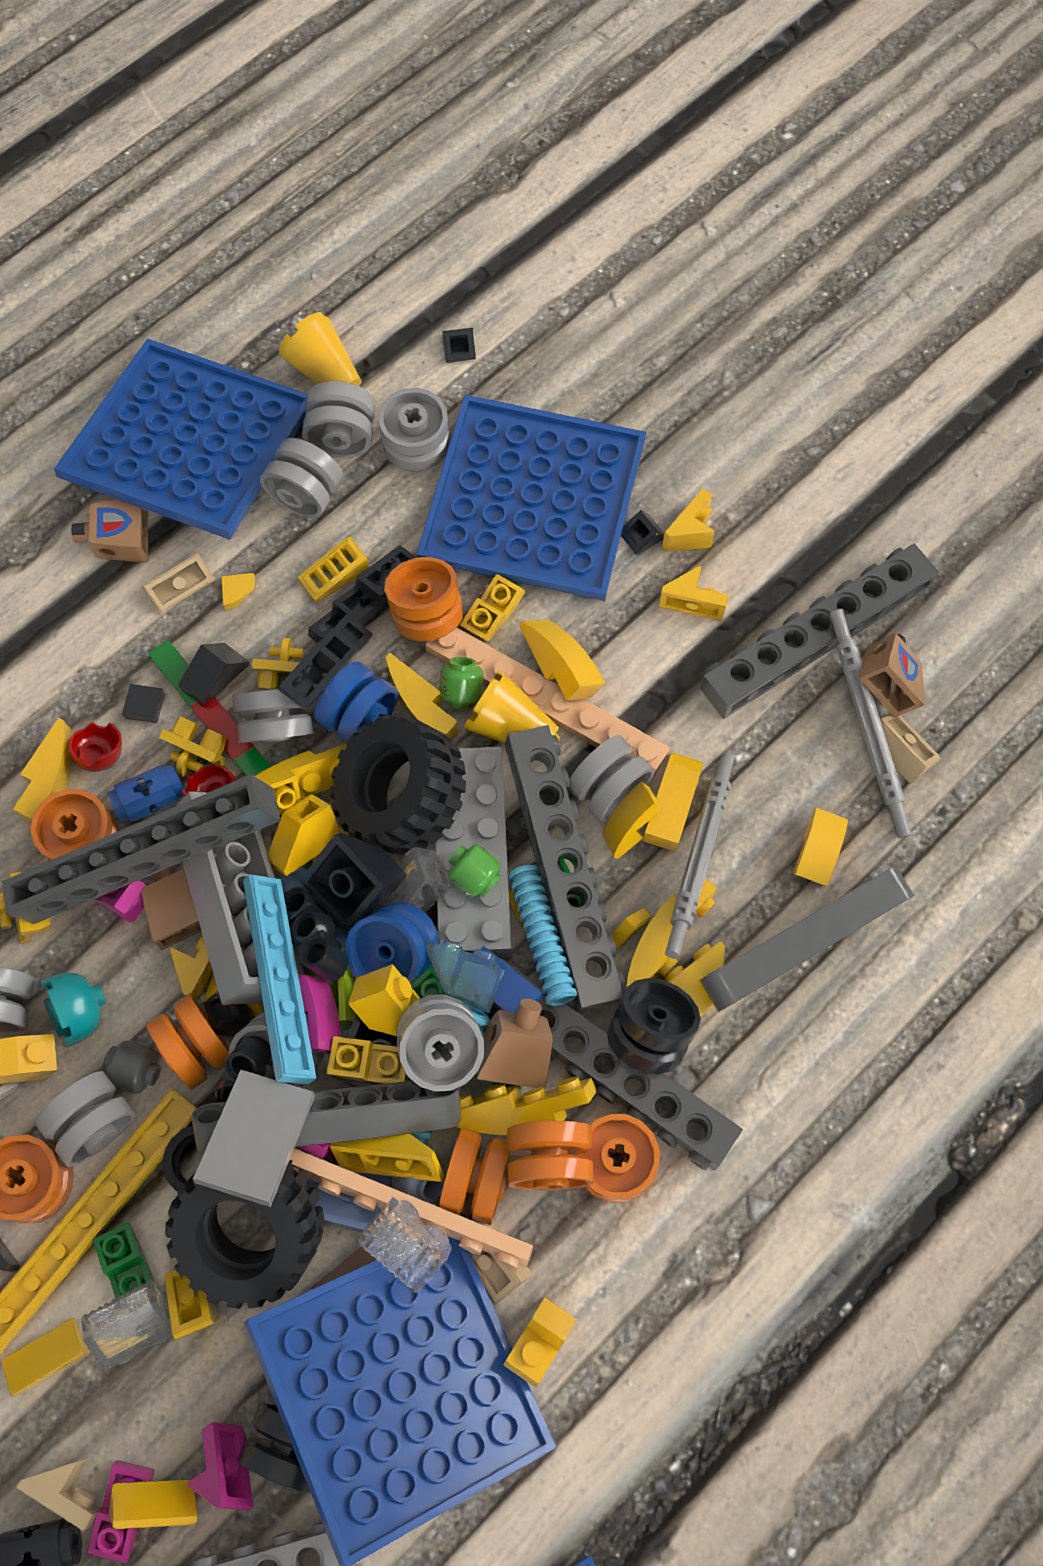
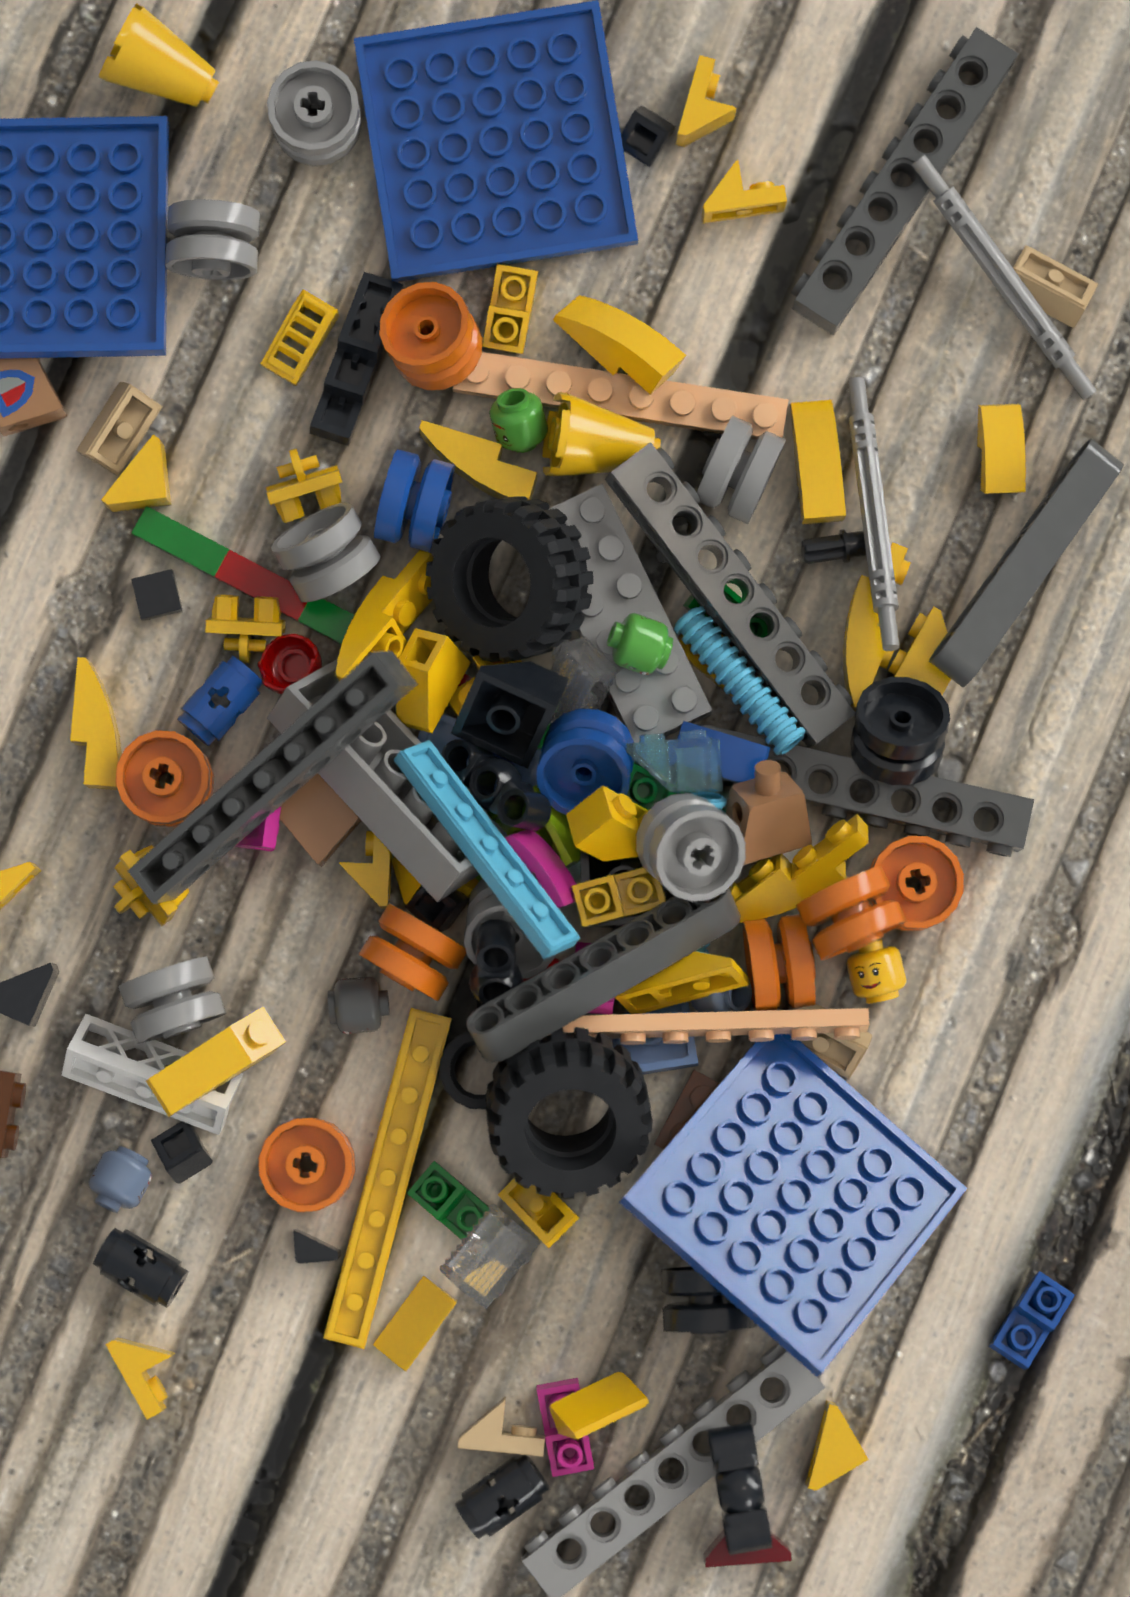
camera: 25 degrees left, 15 degrees up
light grey wheel [34,1071,136,1167] -> none
teal cylinder [38,972,106,1048] -> none
red hair [68,722,122,772] -> none
black slope [179,643,249,706] -> none
dark pink slope [187,1422,254,1510] -> none
light grey tile [193,1070,315,1207] -> none
yellow tile [222,573,256,610] -> none
black slope [278,614,373,711] -> none
light grey wheel [302,381,375,458] -> none
clear brick [357,1196,452,1293] -> none
yellow slope [503,1297,577,1388] -> none
yellow slope [602,781,662,859] -> none
yellow tile [611,908,652,948] -> none
medium nougat torso [859,633,925,717] -> none
none -> yellow slope [101,434,171,512]
none -> black axle [801,529,867,564]
none -> yellow head [847,939,906,1004]

